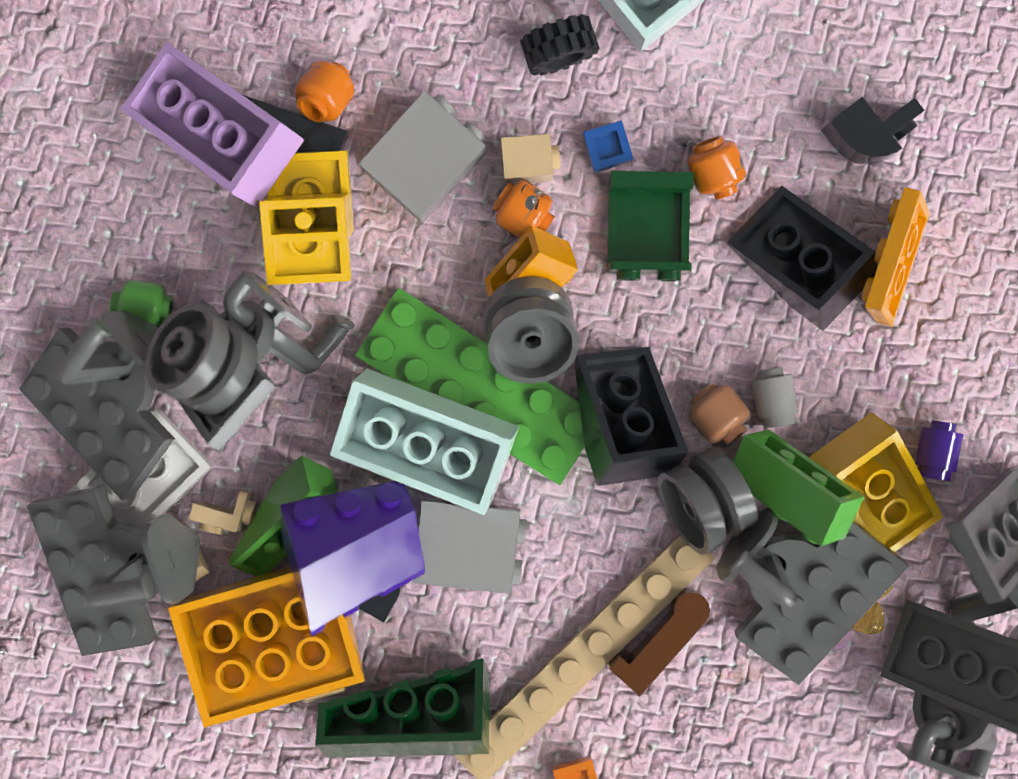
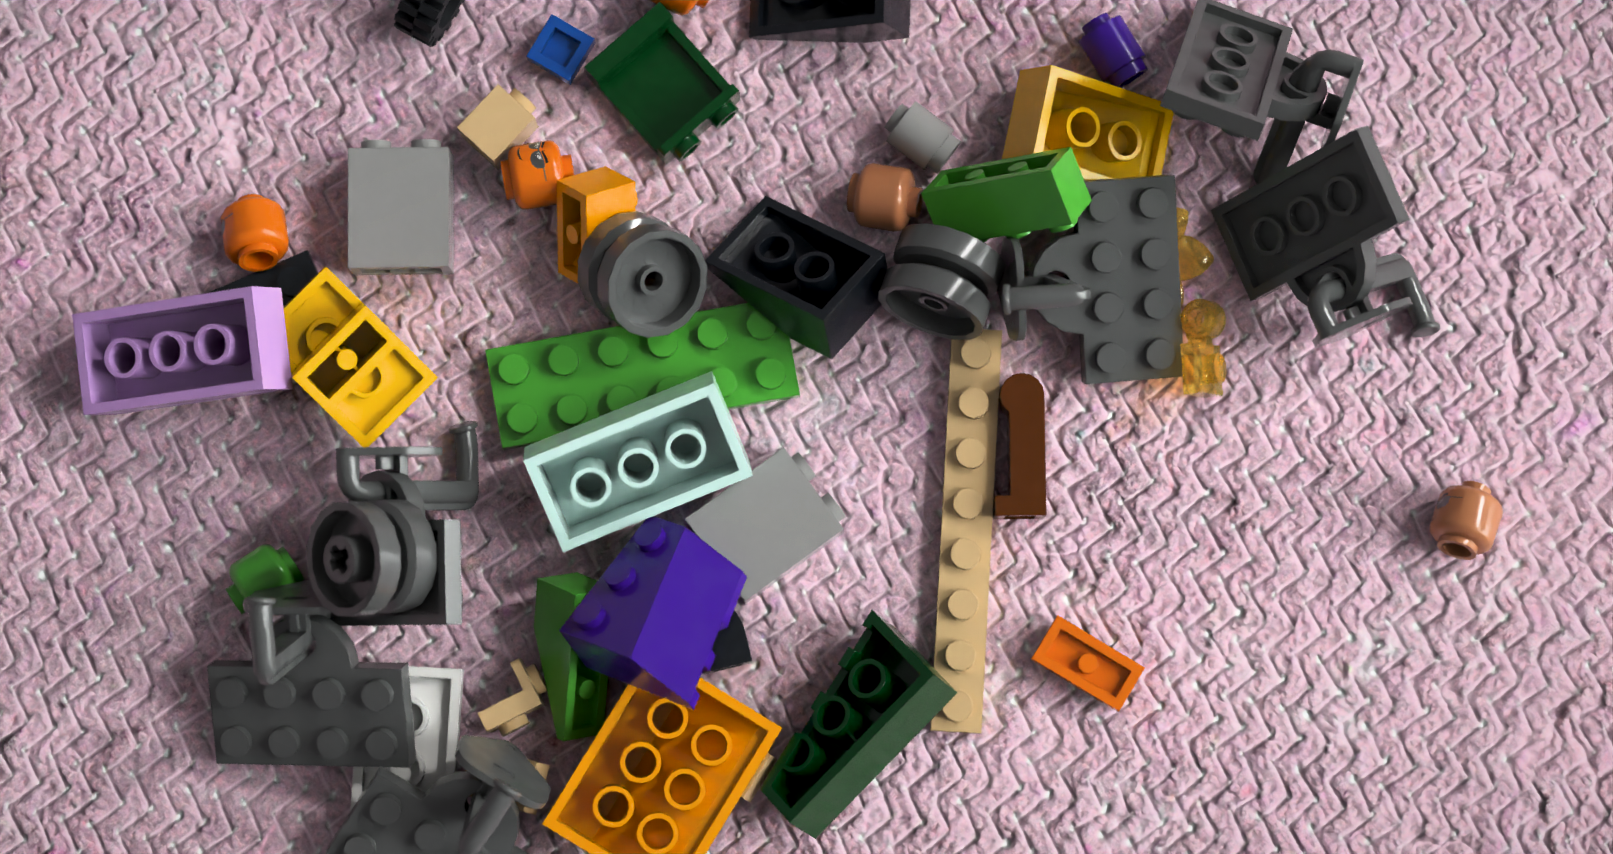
camera: 45 degrees left, 5 degrees down
none -> clear yellow plate [1180,299,1227,398]

